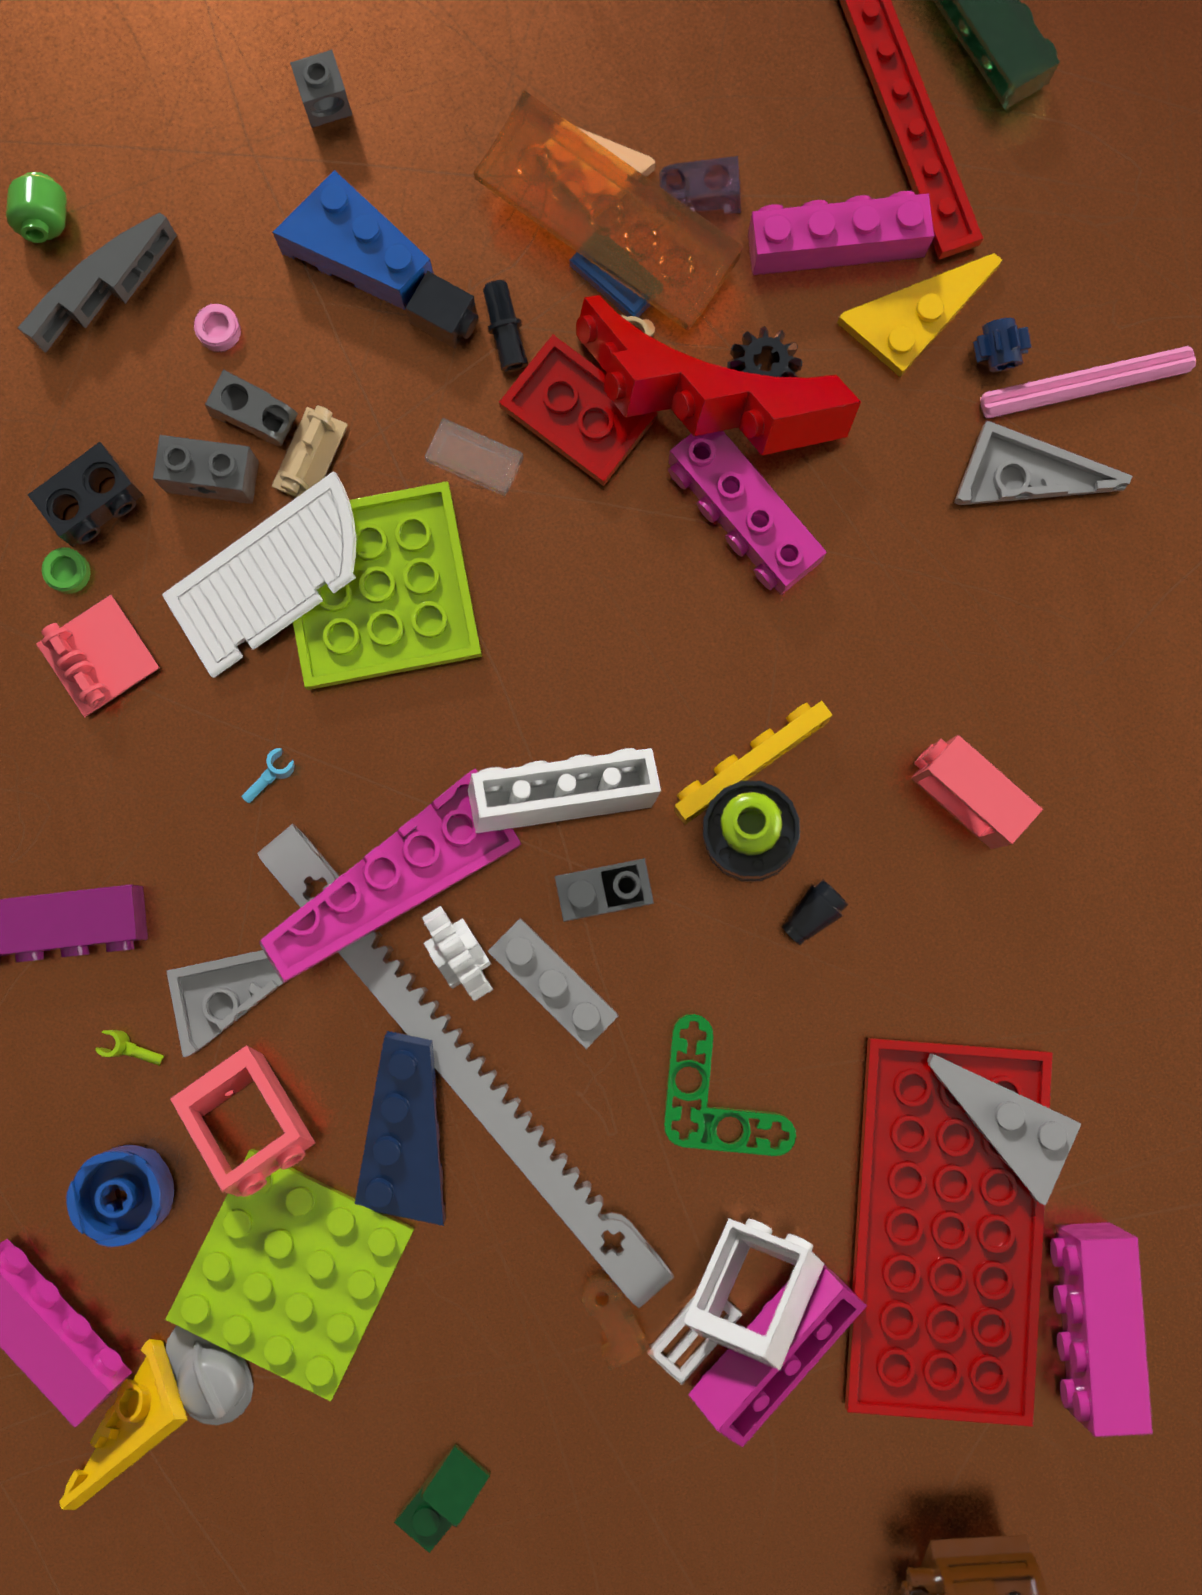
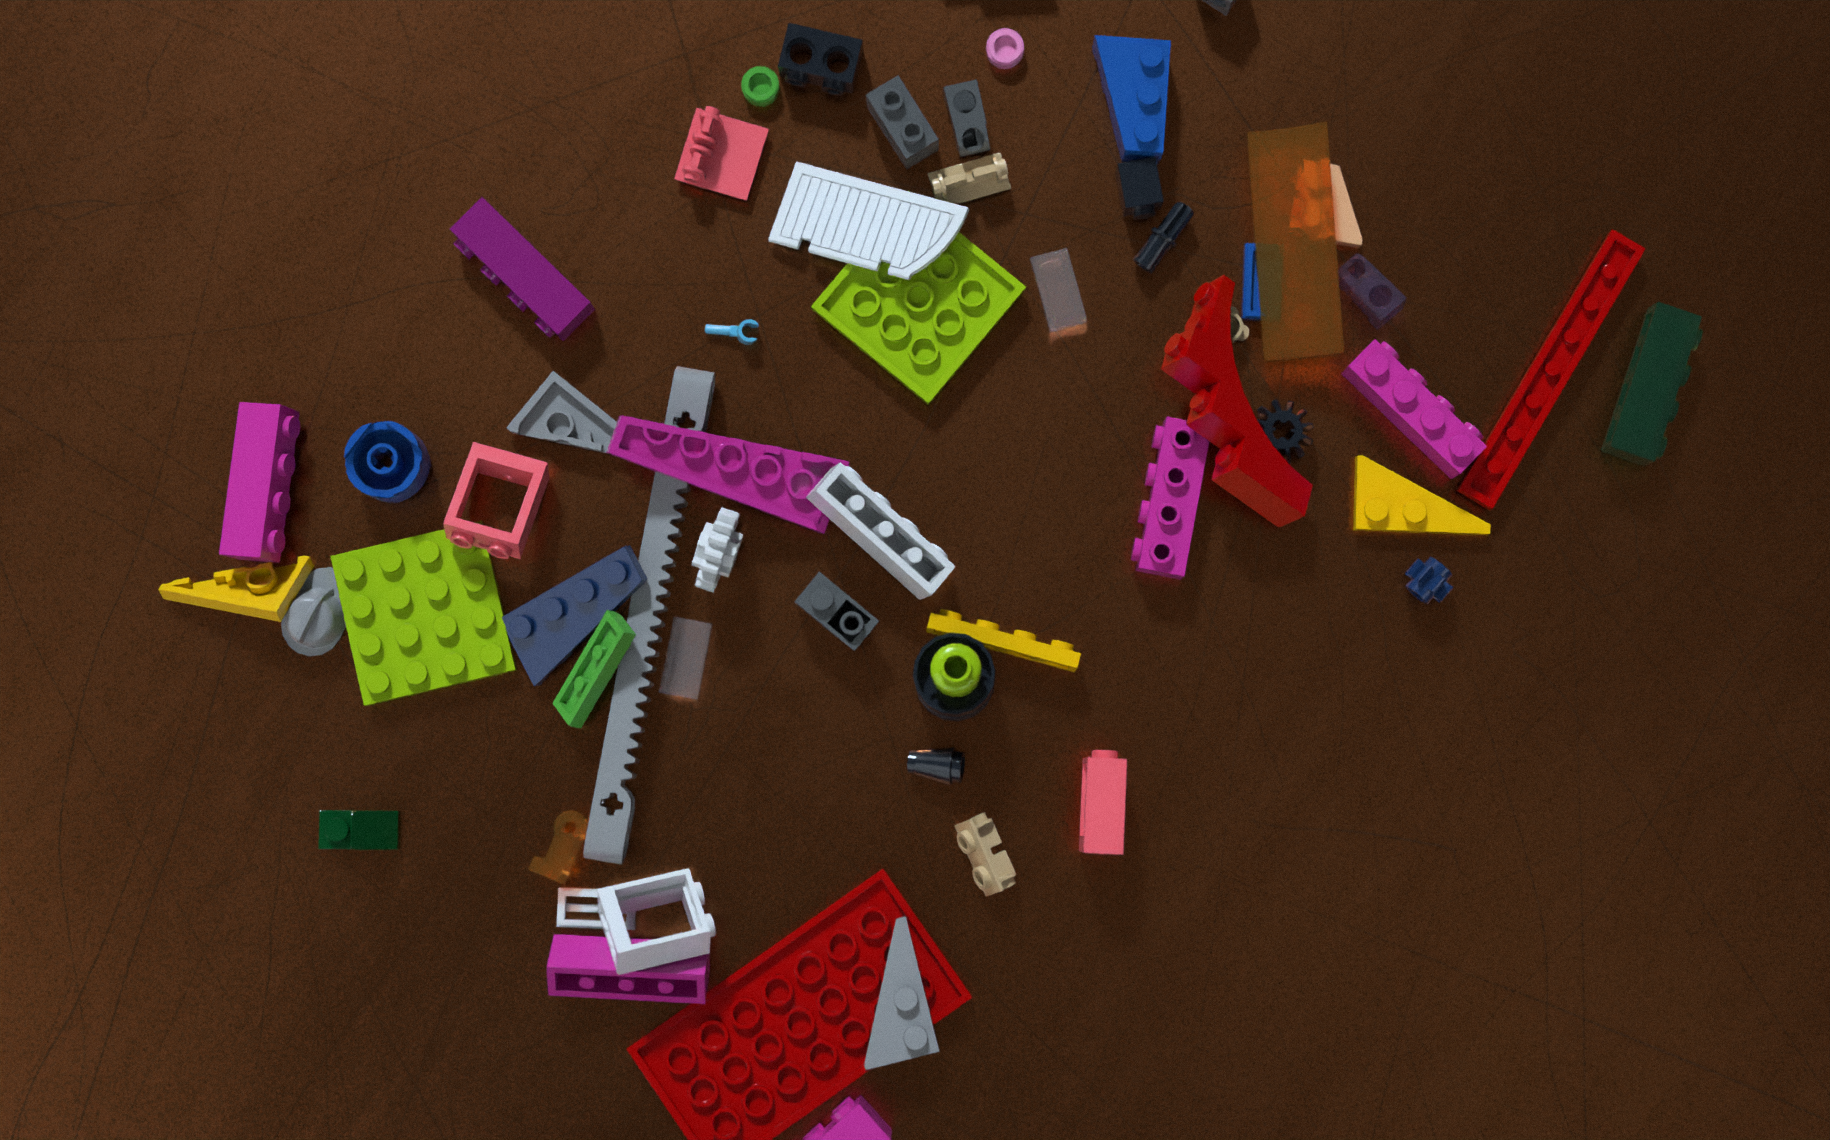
camera: 55 degrees right, 0 degrees up
lime hand [95,1030,164,1066] -> none
light grey brick [488,918,619,1049] -> none
red plate [499,334,658,486] -> none
green beam [664,1013,796,1156] -> none
light grey wing [954,421,1132,505] -> none
bright pink axle [980,346,1196,418] -> none
none -> bright green plate [552,610,636,728]
none -> clear tile [659,617,712,700]
none -> tan hinge [954,812,1017,896]

